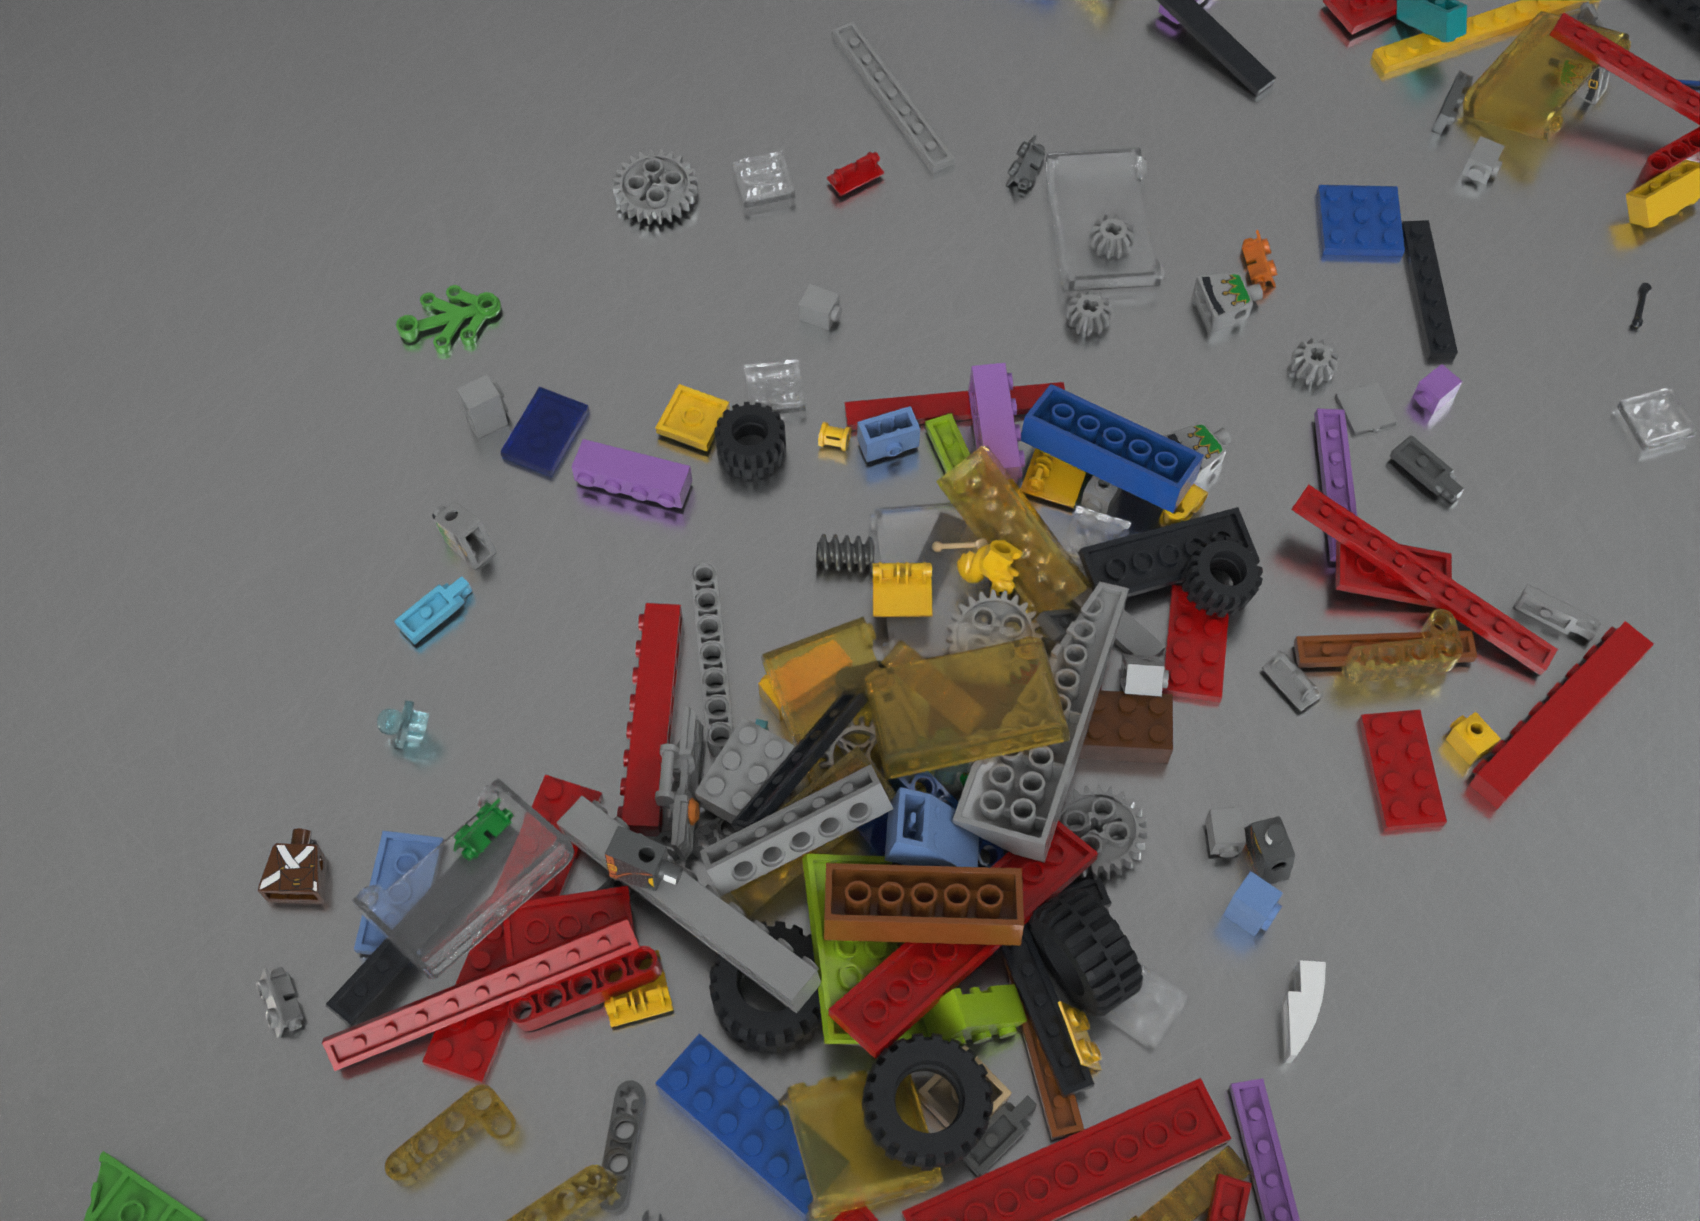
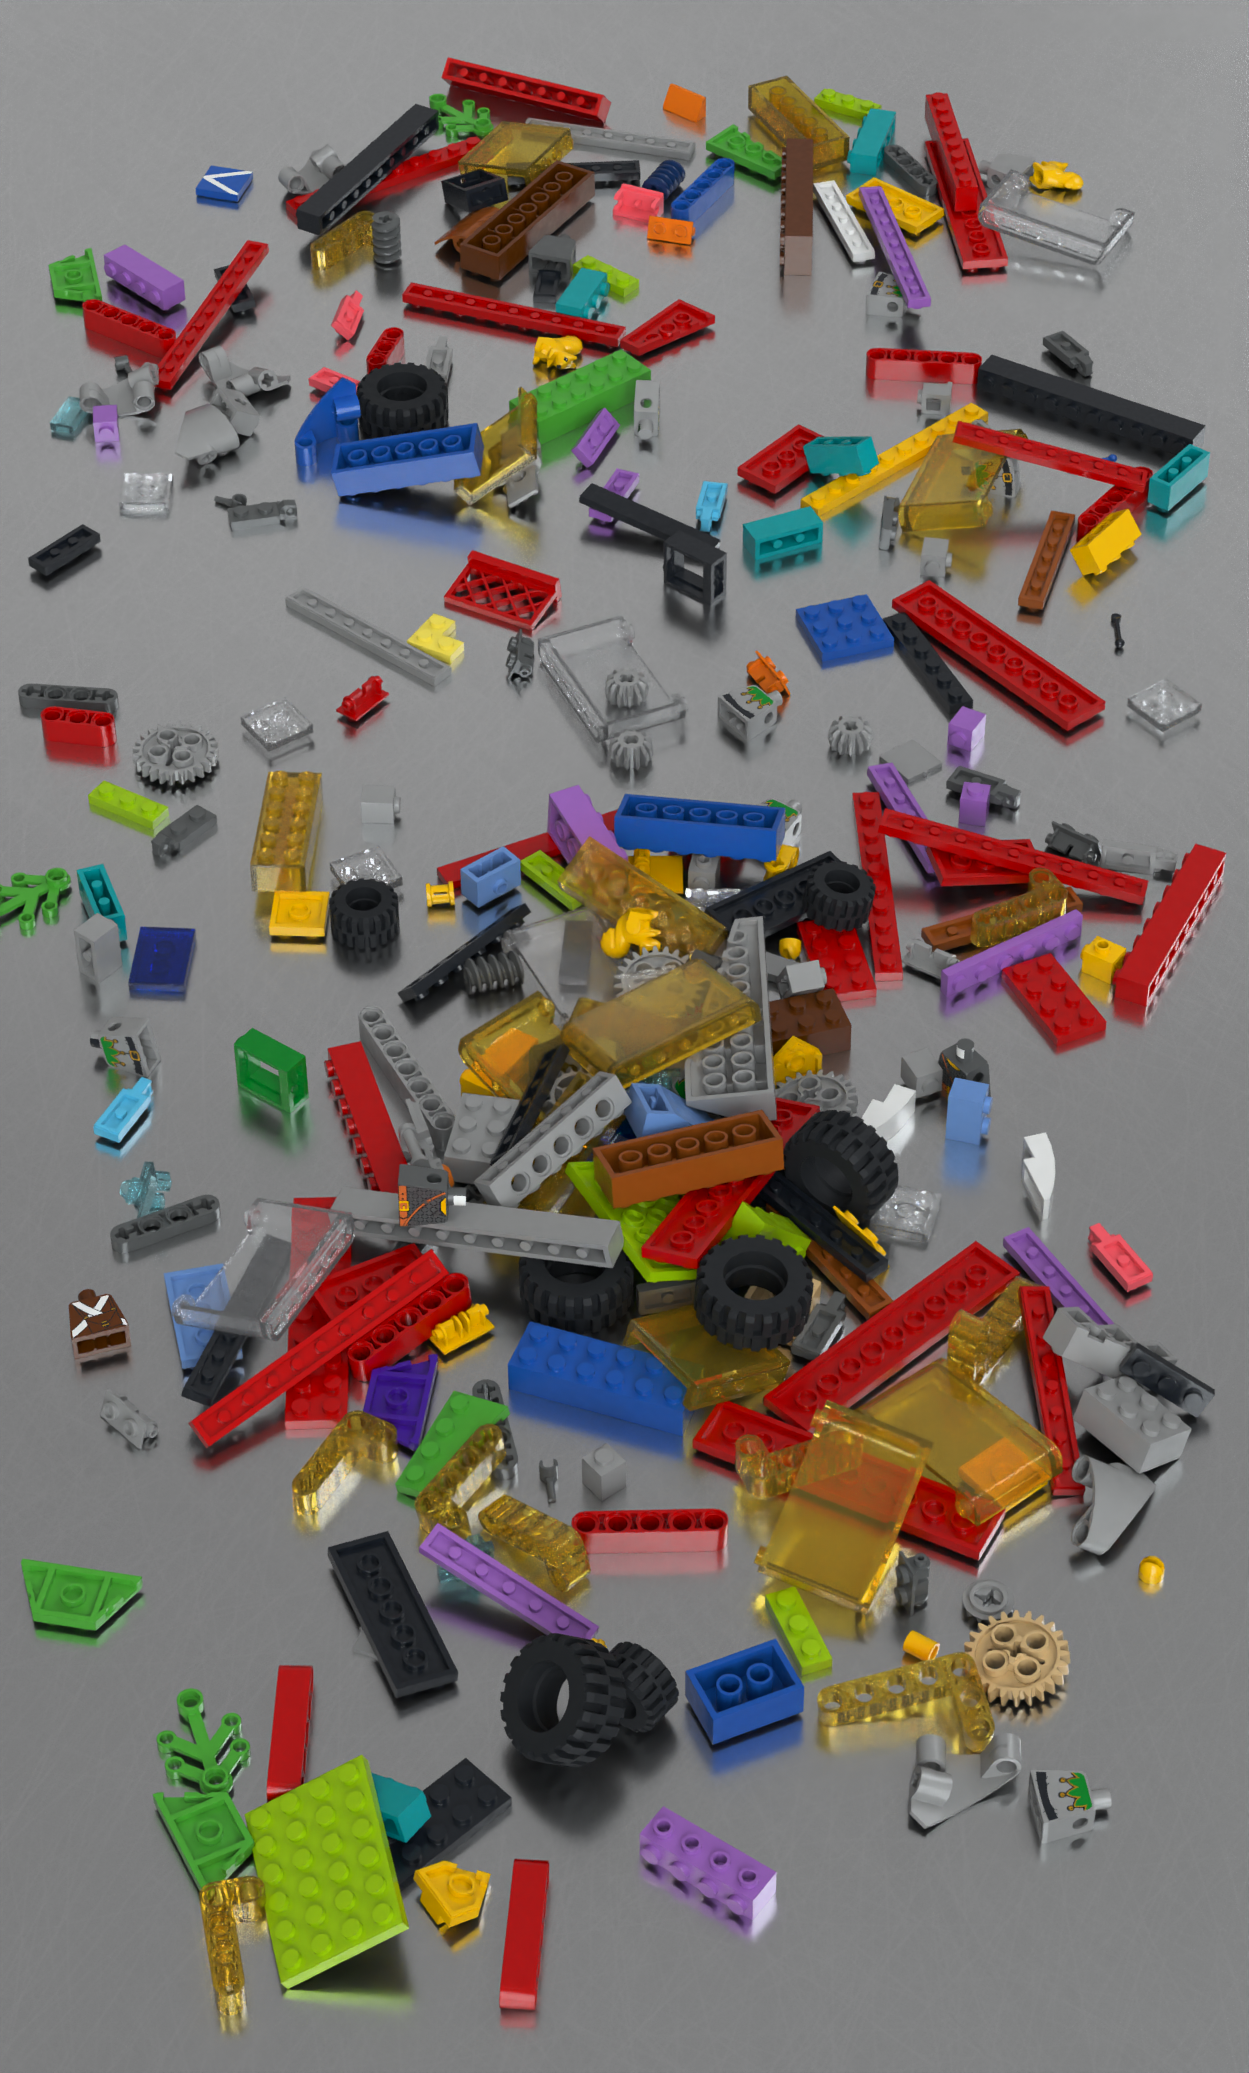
camera: 20 degrees left, 20 degrees down
green hinge [453,798,514,861] -> none
medium lavender brick [571,439,692,509] -> none
yellow hinge [872,562,932,617] -> none
tan hinge [932,538,988,552] -> none
none -> dark grey beam [18,684,119,713]
none -> red beam [40,706,117,747]
none -> teal brick [77,864,128,941]
none -> lime plate [88,781,169,830]
none -> dark grey beam [110,1195,221,1253]
none -> dark grey hinge [151,805,217,857]
none -> green window [234,1028,309,1114]
none -> clear yellow brick [250,771,323,893]
none -> dark purple wing [362,1354,438,1451]
none -> bright green wing [395,1391,510,1500]
none -> black plate [398,903,531,1002]
none -> light yellow plate [407,614,464,664]
none -> red fence [444,550,562,631]
none -> black window [663,530,727,605]
none -> medium azure hinge [696,481,728,532]
none -> teal brick [743,506,823,560]
none -> yellow plate [773,1036,823,1089]
none -> yellow hinge [779,938,801,960]
none -> red plate [852,792,903,981]
none -> white slope [861,1084,916,1141]
none -> red plate [892,580,1106,731]
none -> medium lavender plate [940,909,1083,997]
none -> medium lavender brick [959,782,991,827]
none -> dark orange plate [1018,510,1075,610]
none -> dark grey hinge [1045,821,1102,864]
none -> coral hinge [1088,1223,1153,1292]

